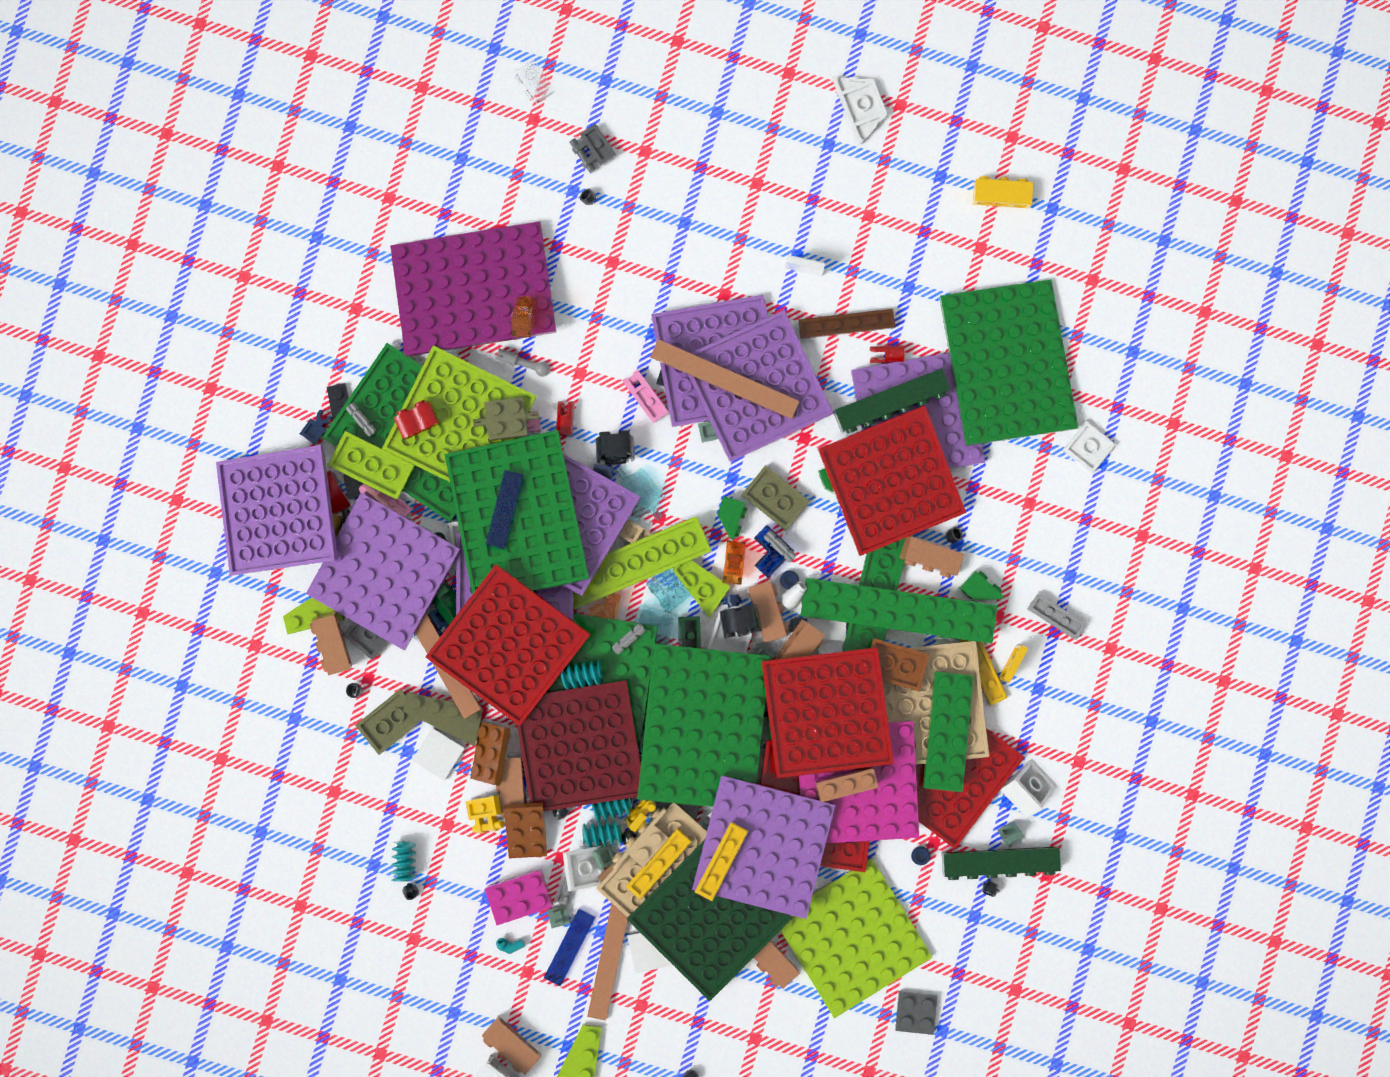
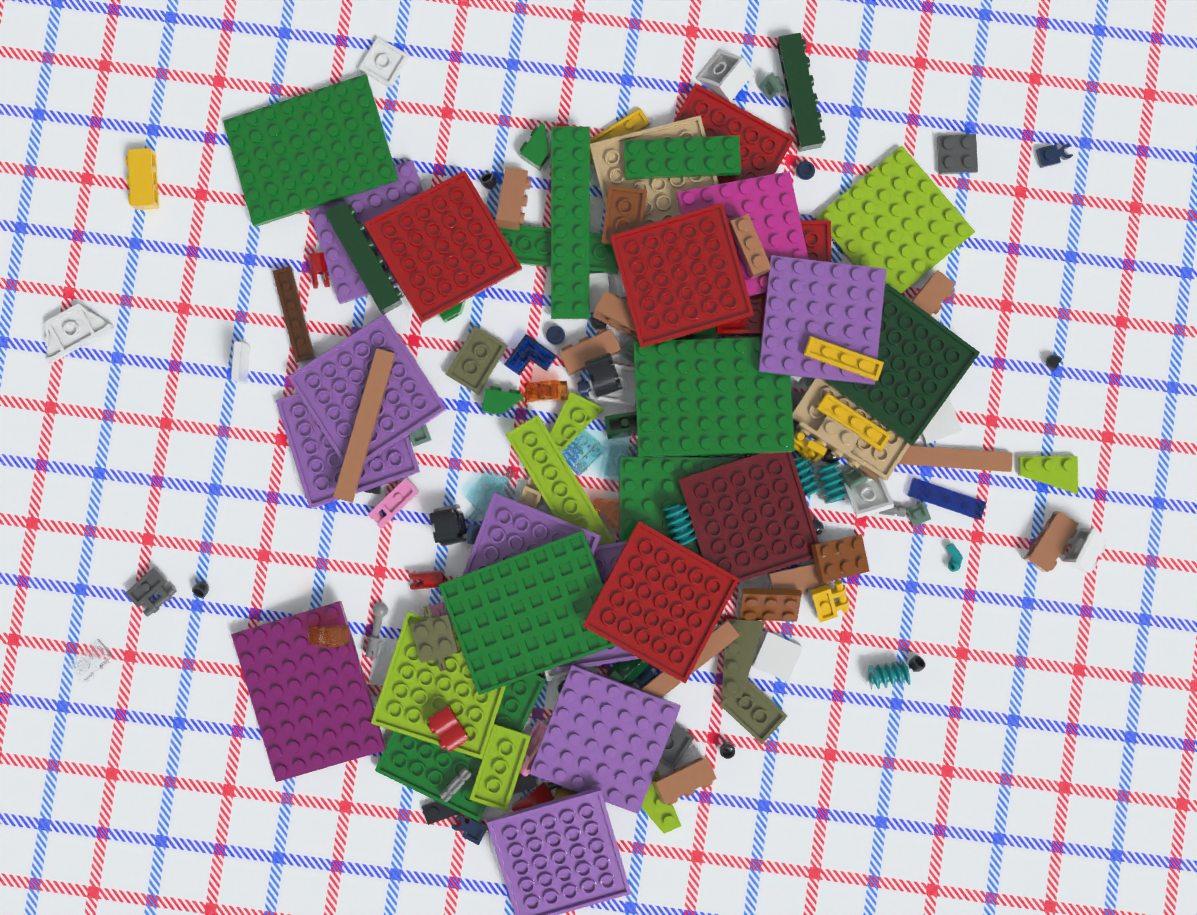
camera: 95 degrees left, 0 degrees up
clear blue tile [485,470,524,550] -> none
dark pink brick [485,868,553,926] -> none
light grey axle [612,623,646,654] -> none
light grey axle [764,531,796,562] -> none
white cone [781,581,807,610] -> none
black plate [981,881,1000,897] -> none
yellow tile [999,645,1028,683] -> none
light grey plate [1027,593,1087,640] -> none

